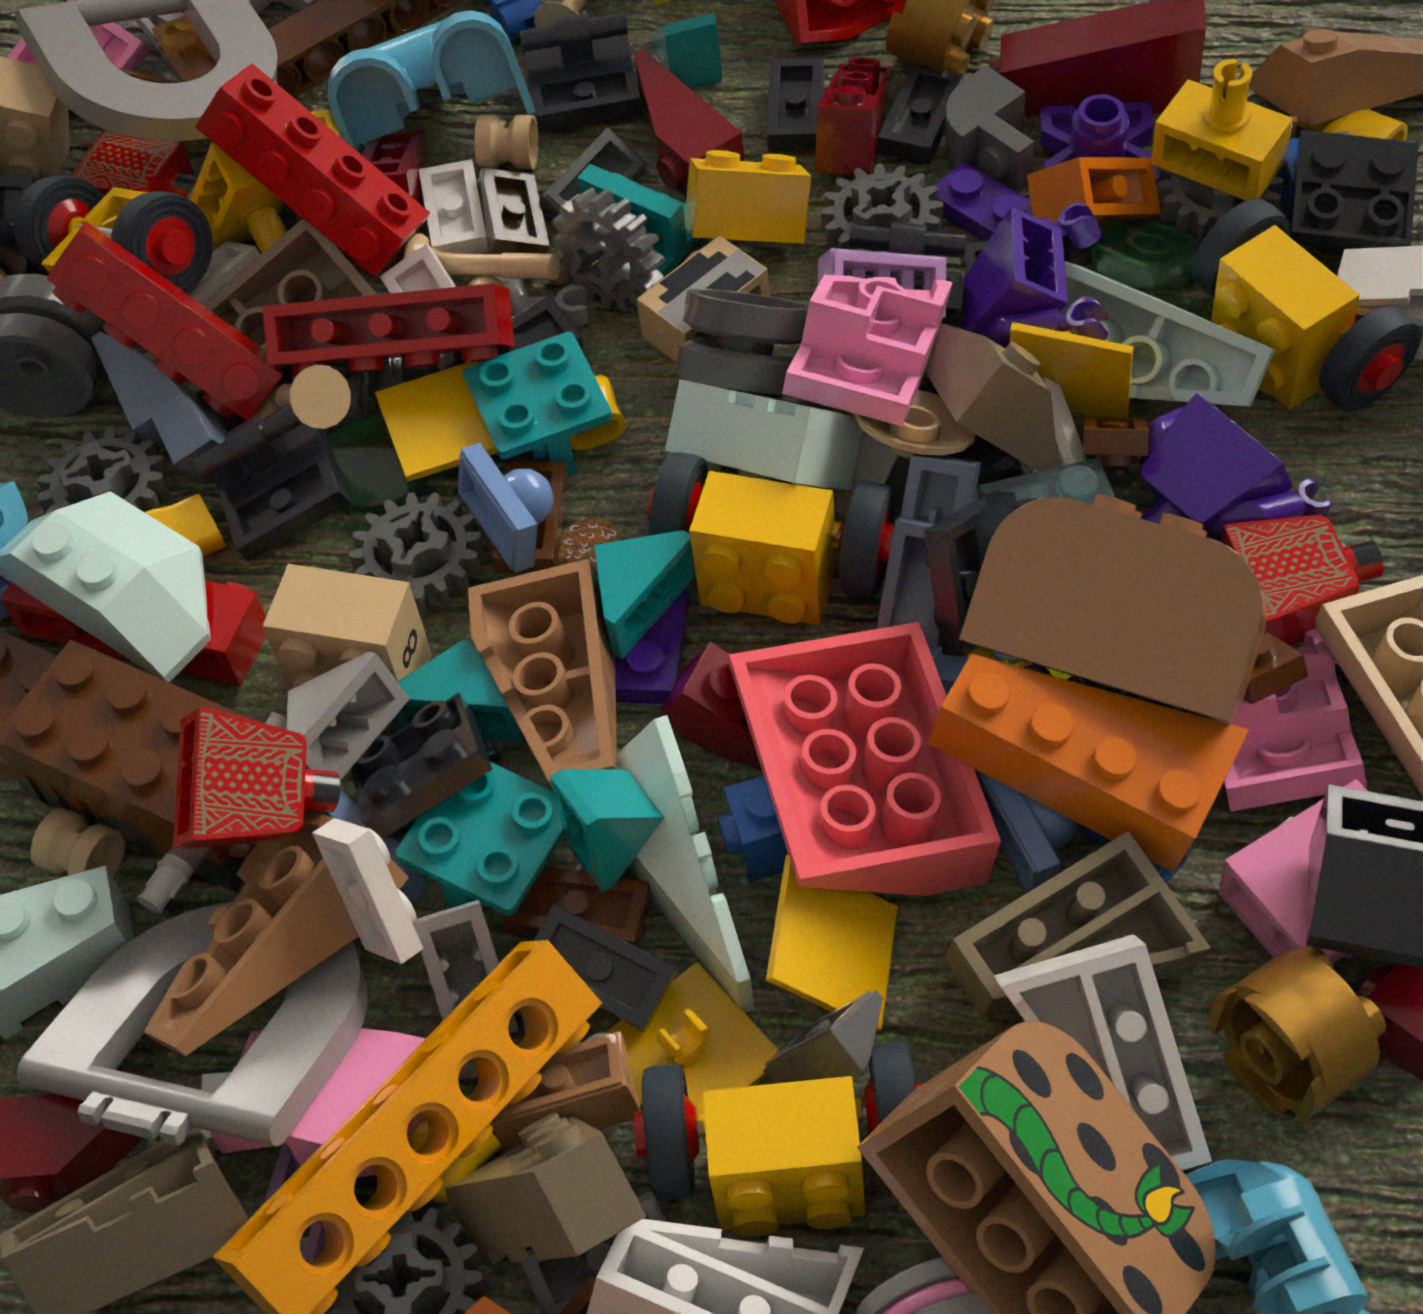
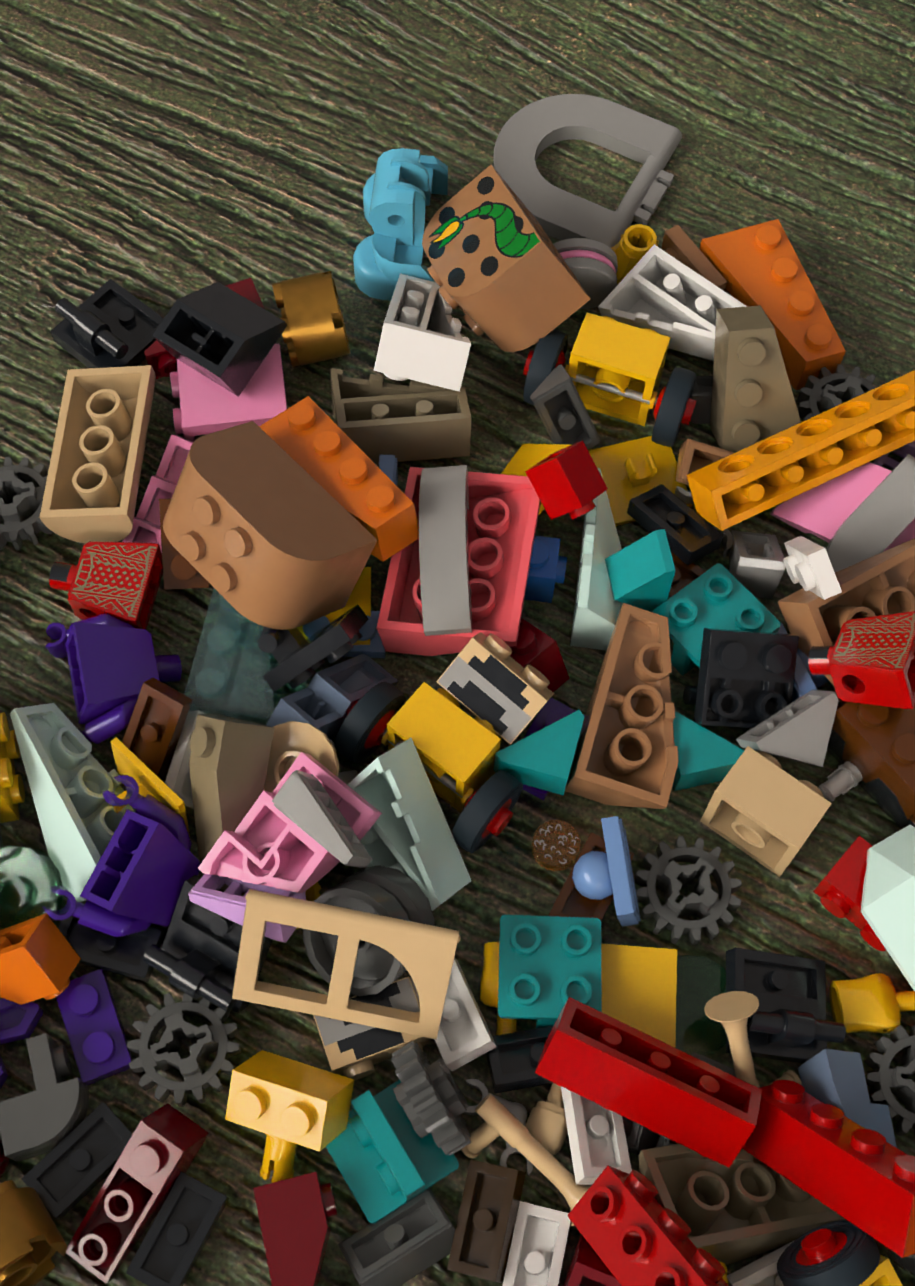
camera: 165 degrees left, 10 degrees up
none -> tan window [232,889,461,1040]
none -> light grey slope [272,770,372,868]
none -> white plate [410,957,497,1071]
none -> light grey slope [419,465,472,636]
none -> brick [436,632,554,745]
none -> red brick [525,440,608,520]

